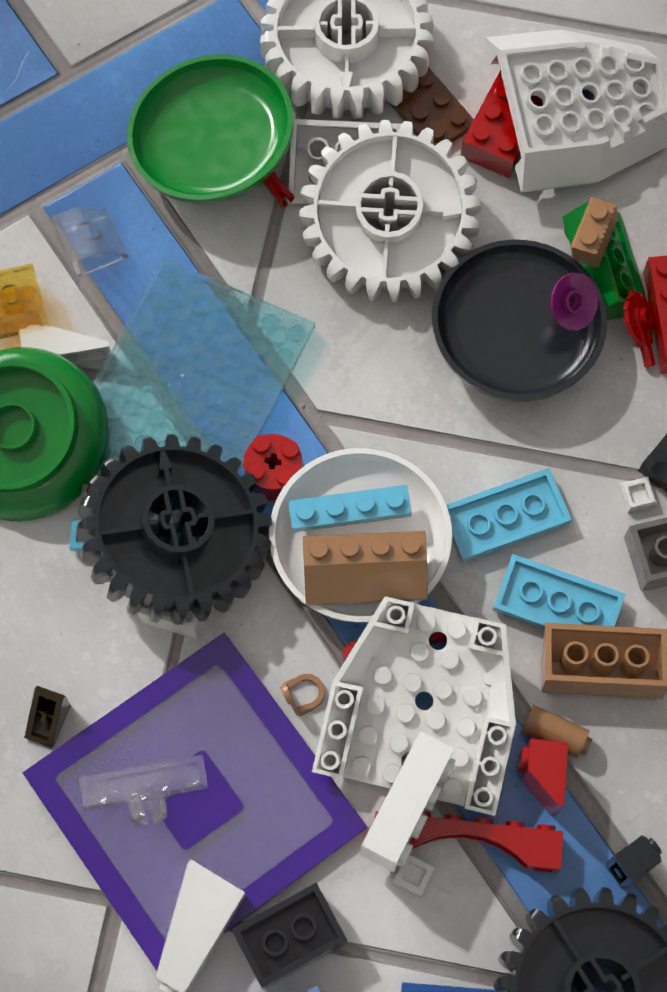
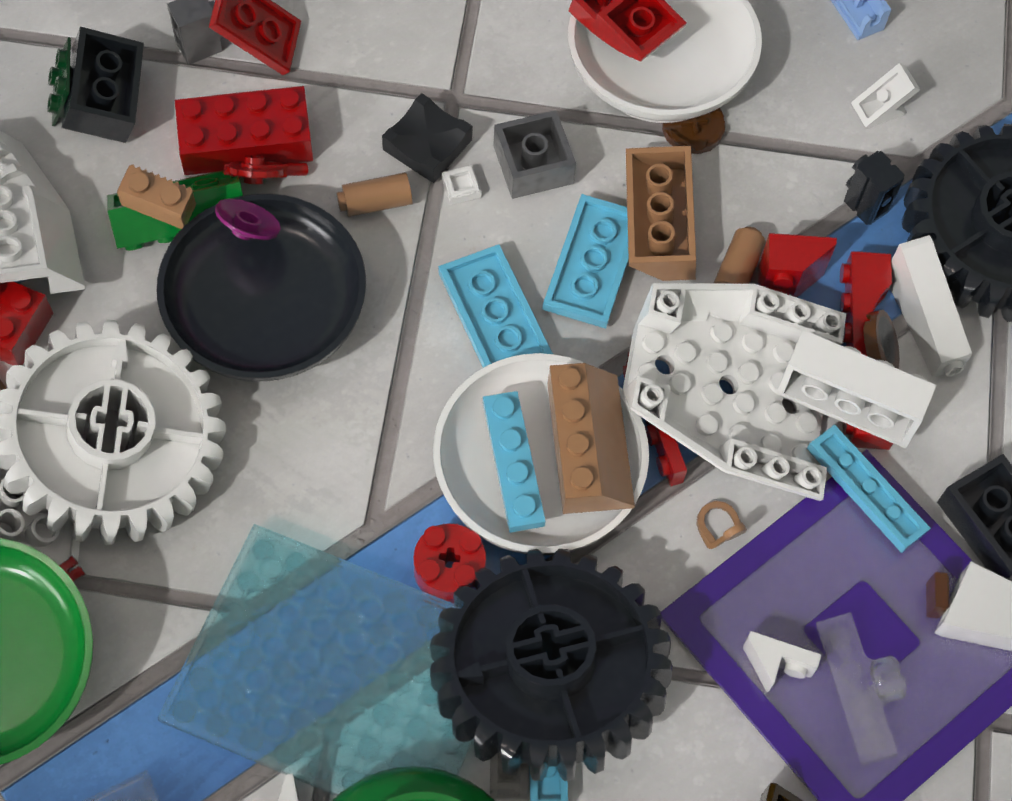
camera: 95 degrees left, 5 degrees down
none -> medium nougat brick [337,172,412,217]
none -> white slope [743,631,821,692]
none -> medium azure plate [807,425,931,553]
none -> reddish brown tile [863,310,900,369]
none -> white slope [890,235,972,377]
none -> reddish brown tile [926,572,950,618]

